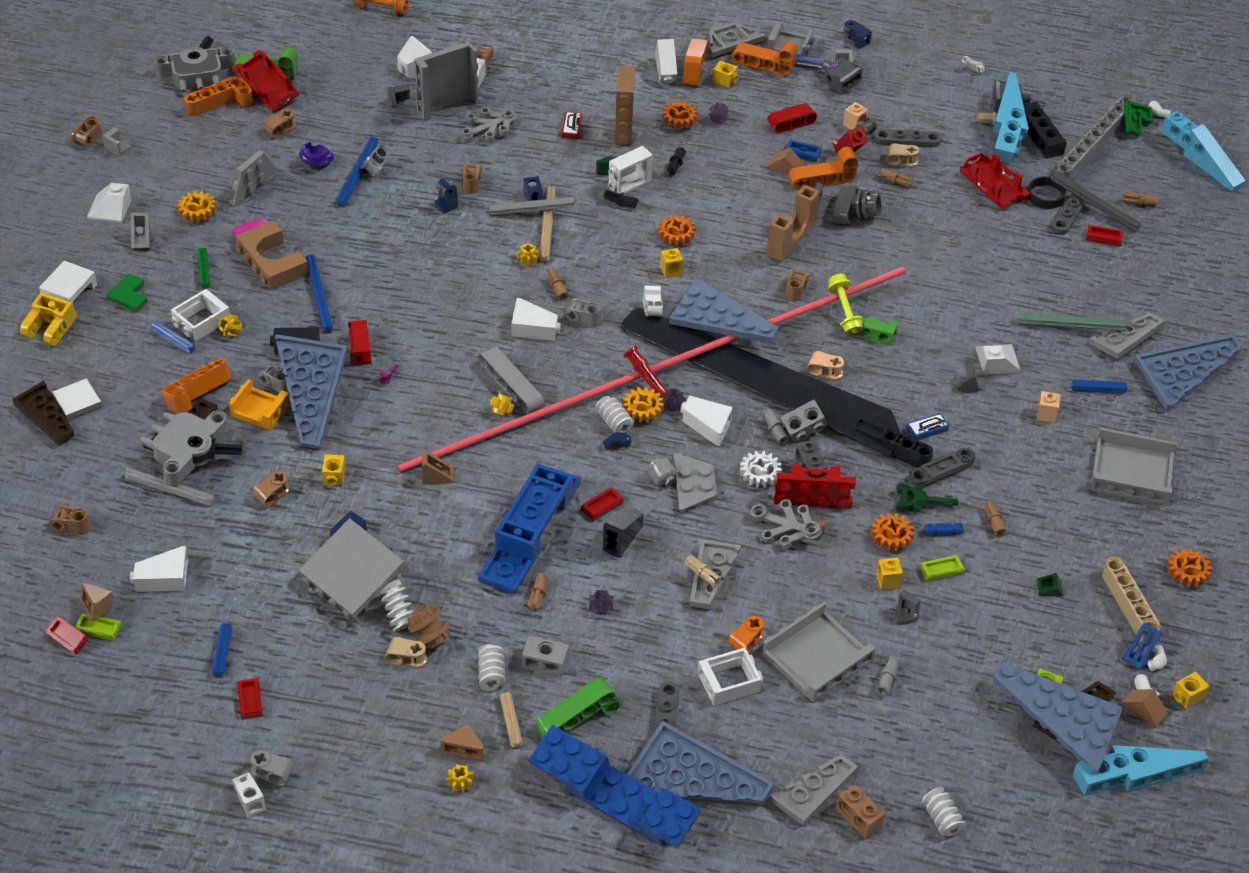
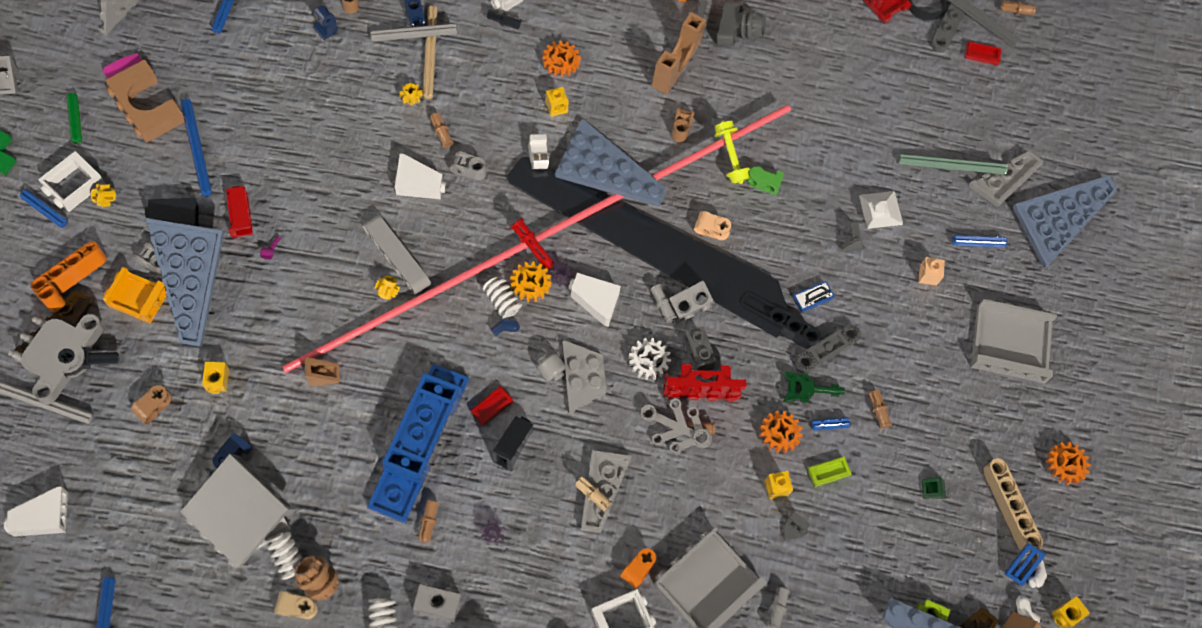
camera: 10 degrees left, 20 degrees up
light orange gear [177,191,216,222] -> none

